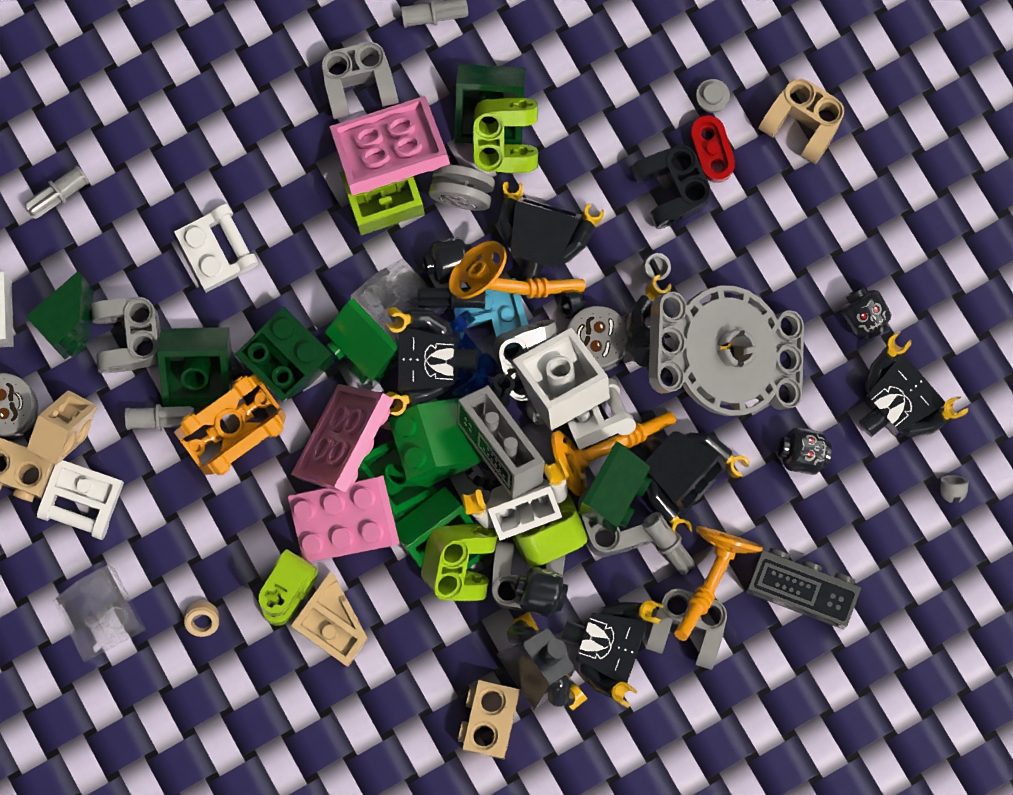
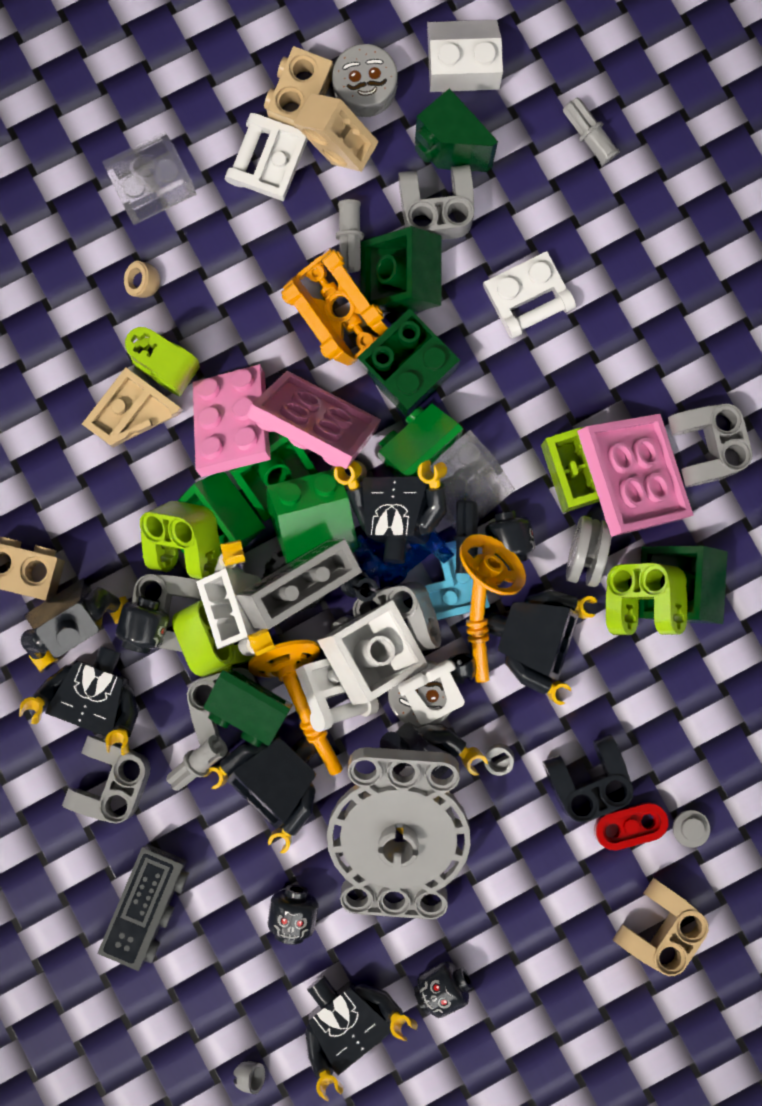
camera: 85 degrees right, 5 degrees up
light orange dish [674,526,763,641] -> none
none -> white piece [398,660,465,725]

